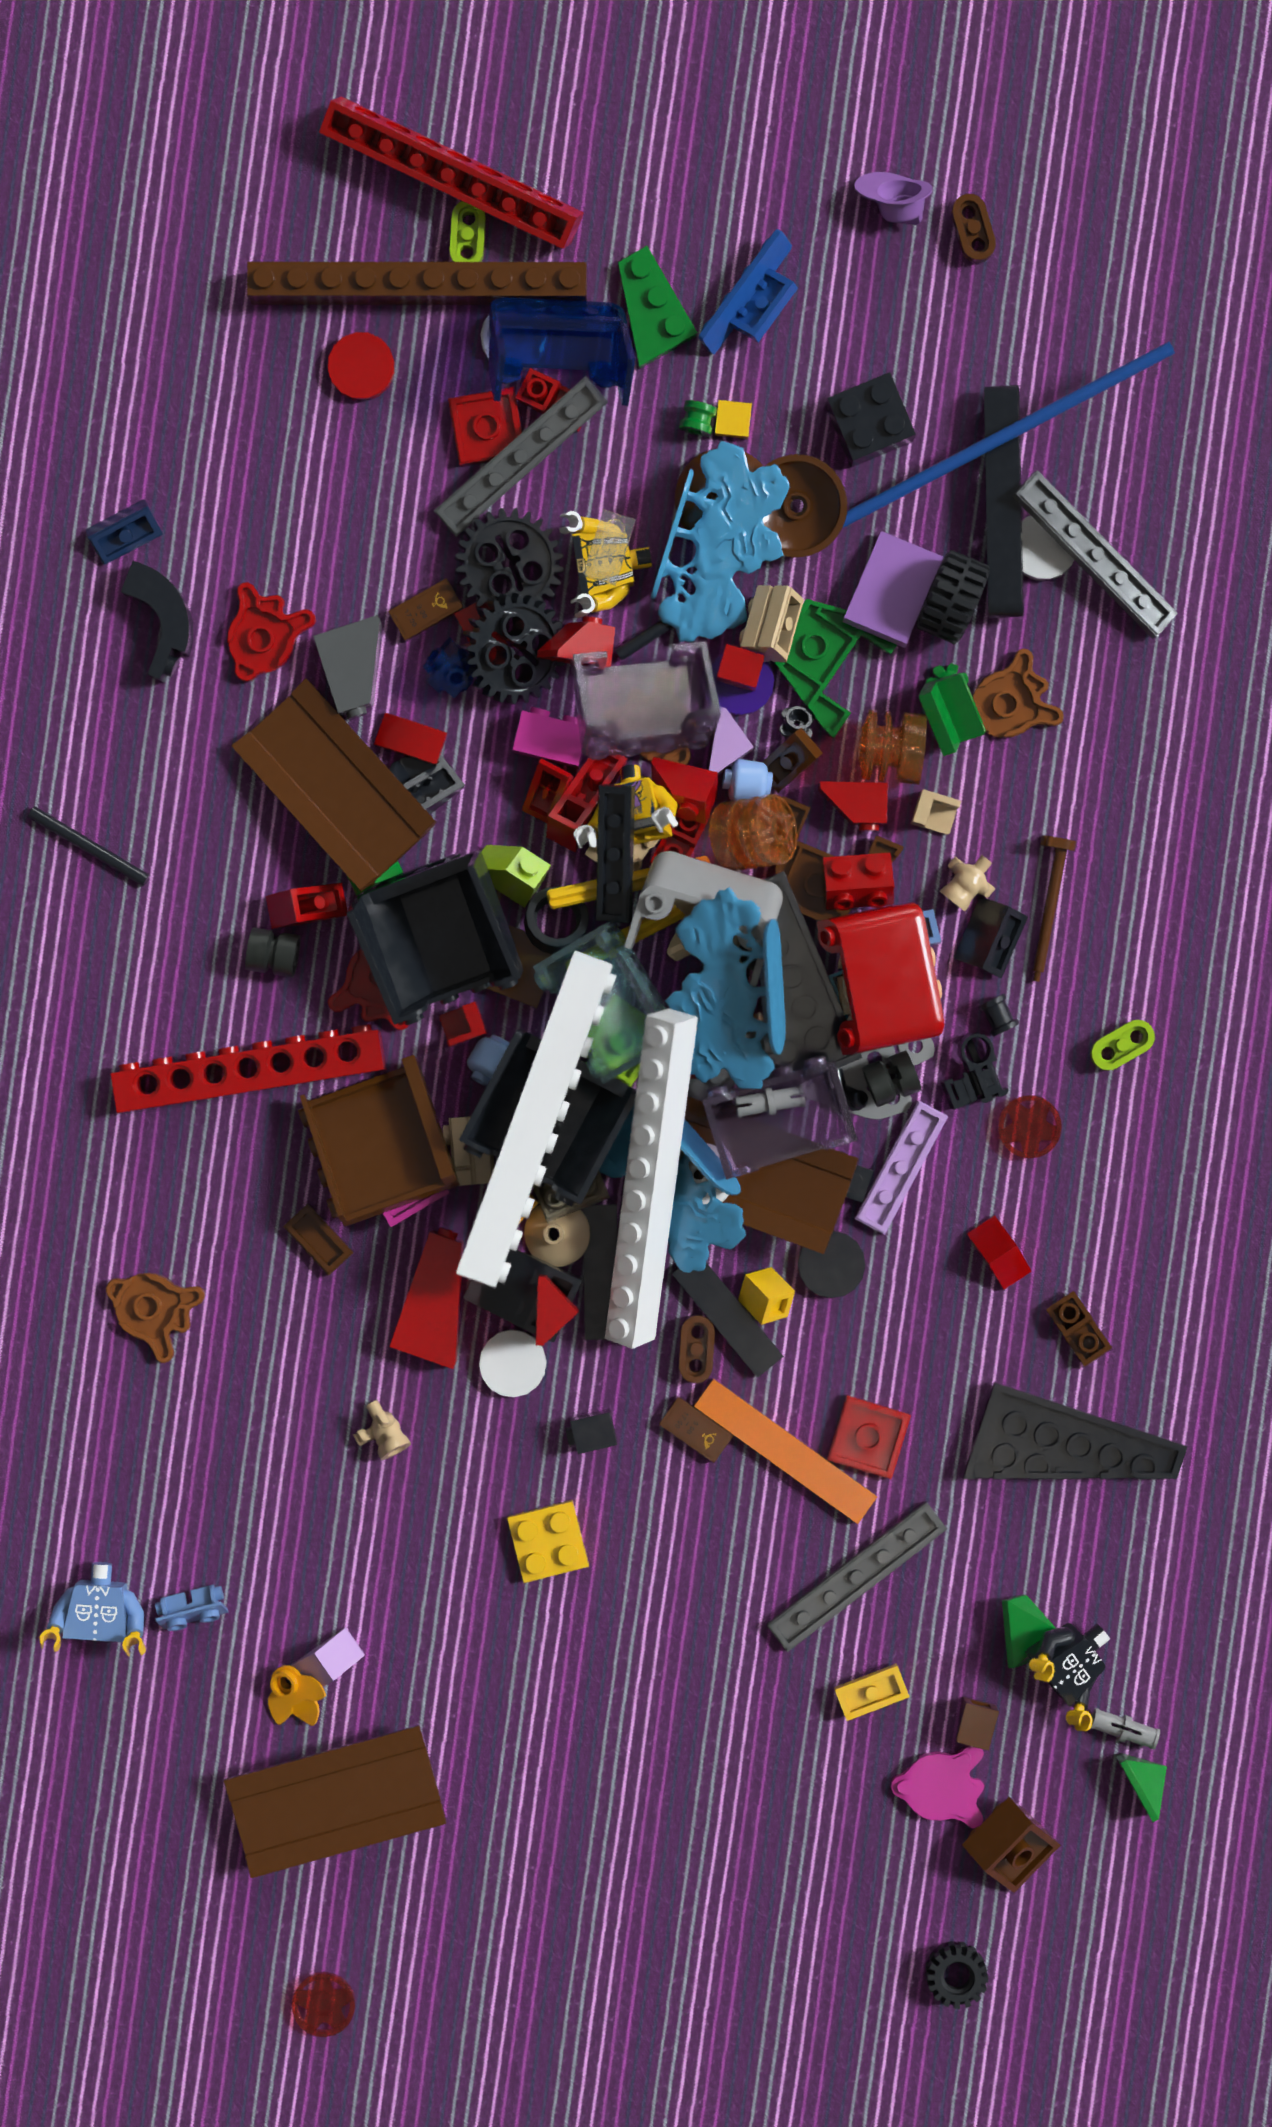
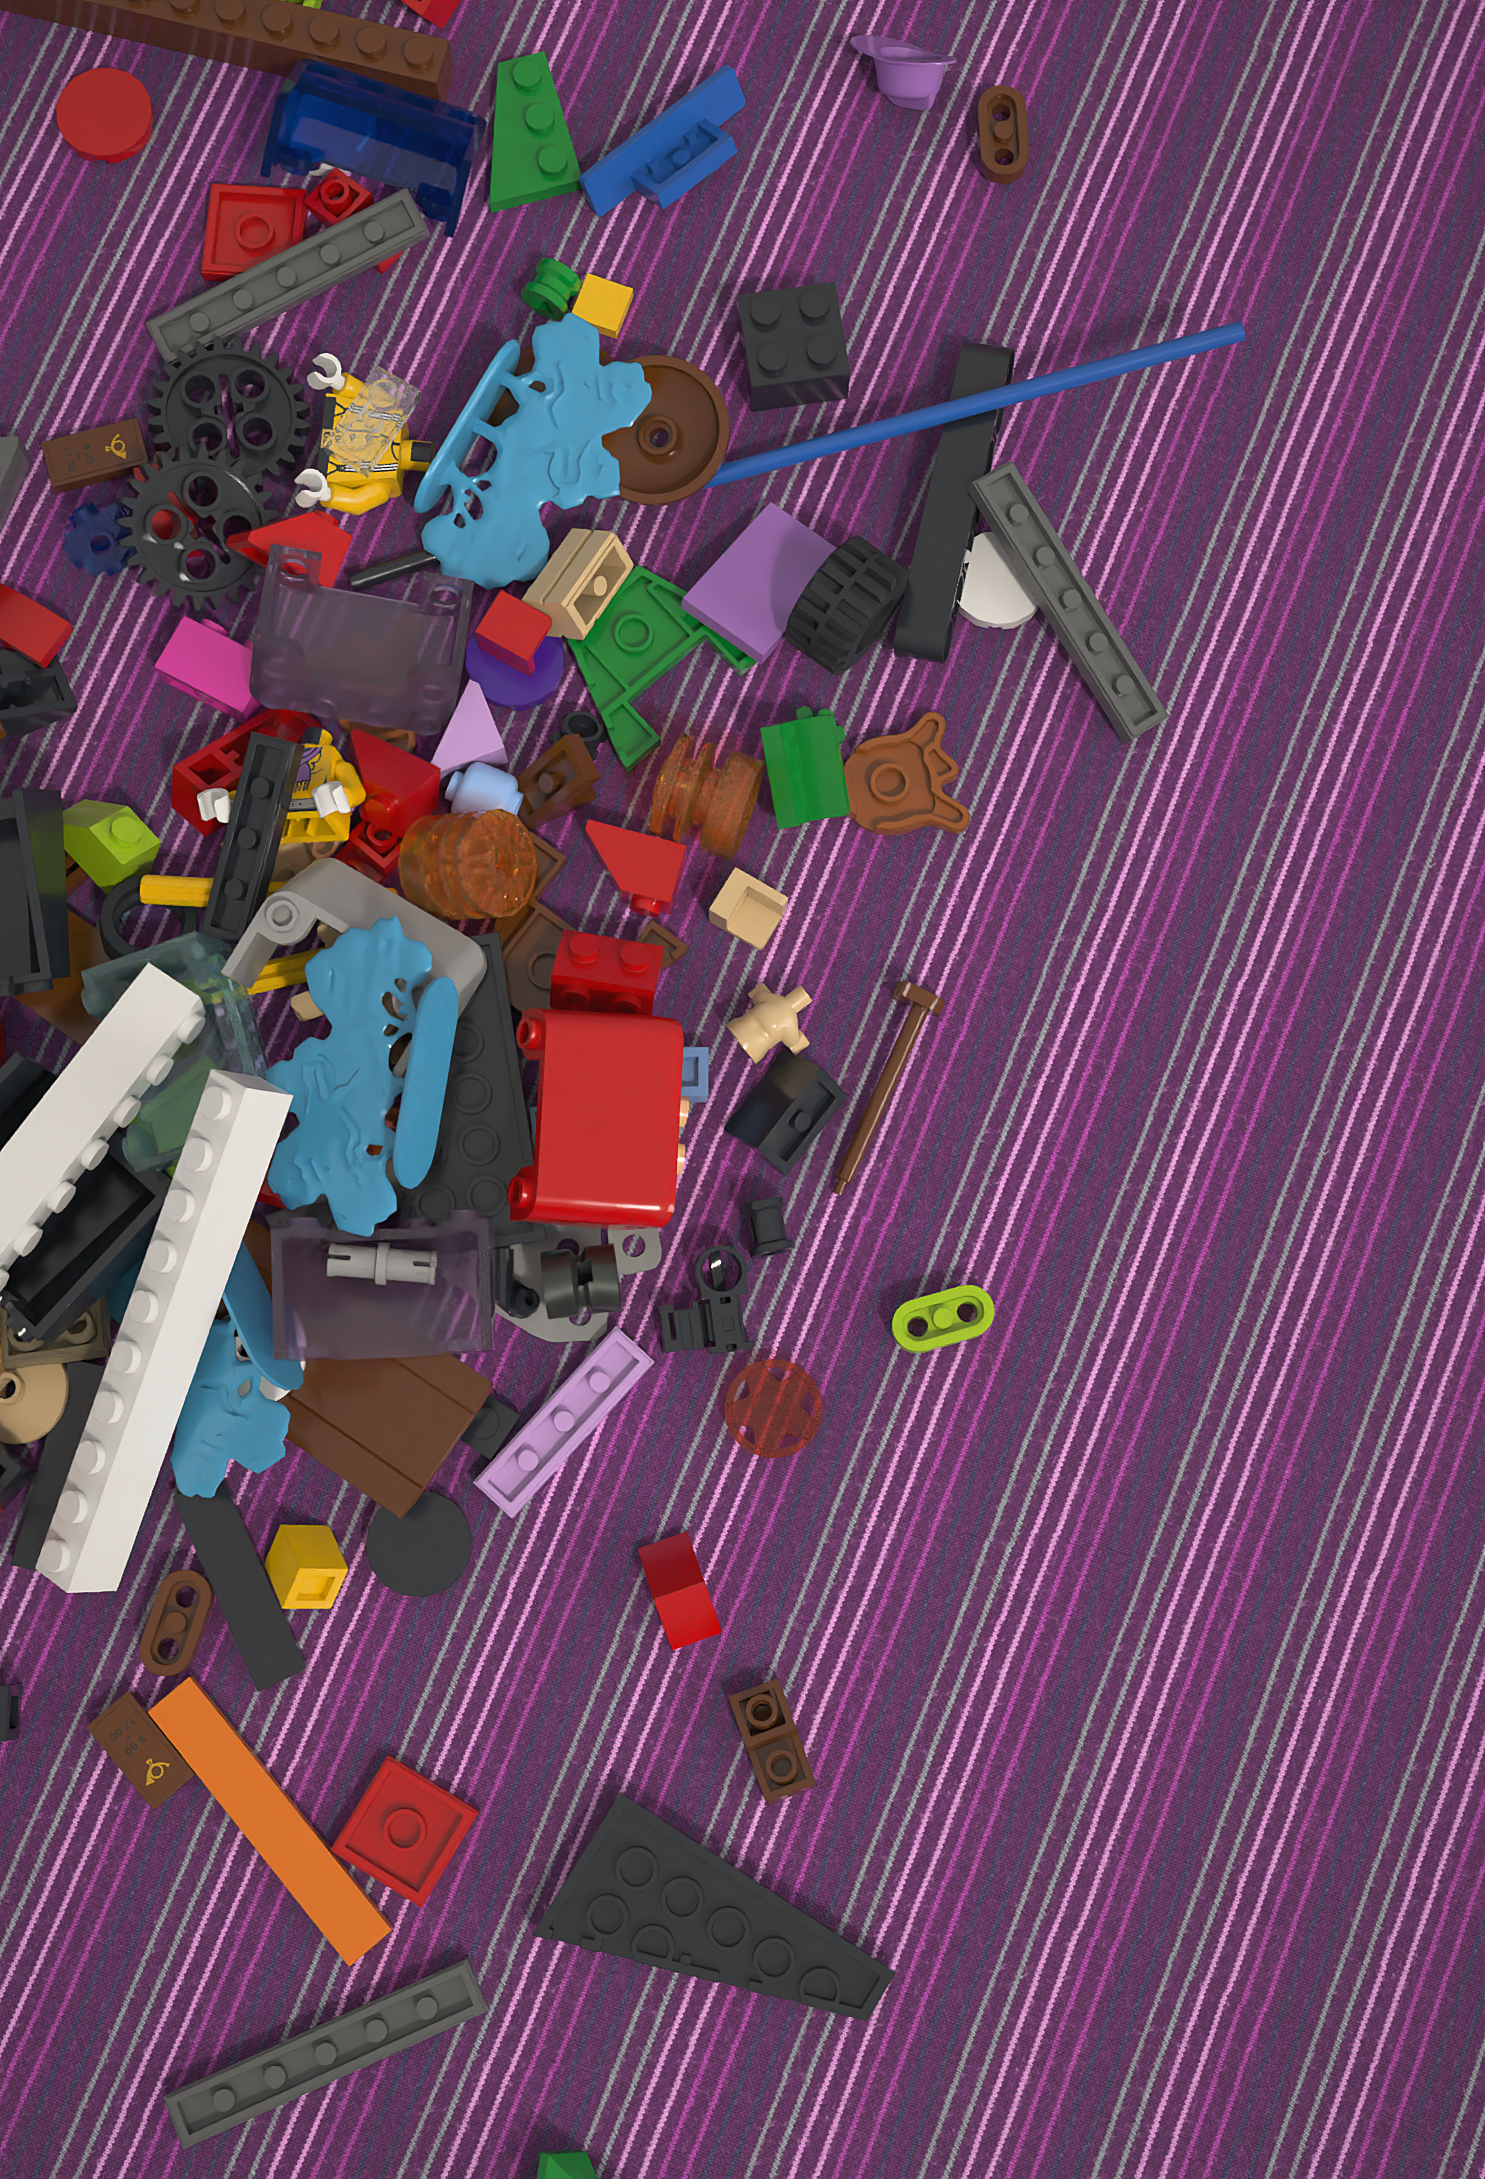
camera: 10 degrees right, 10 degrees down
red slope [522,758,574,823] -> none

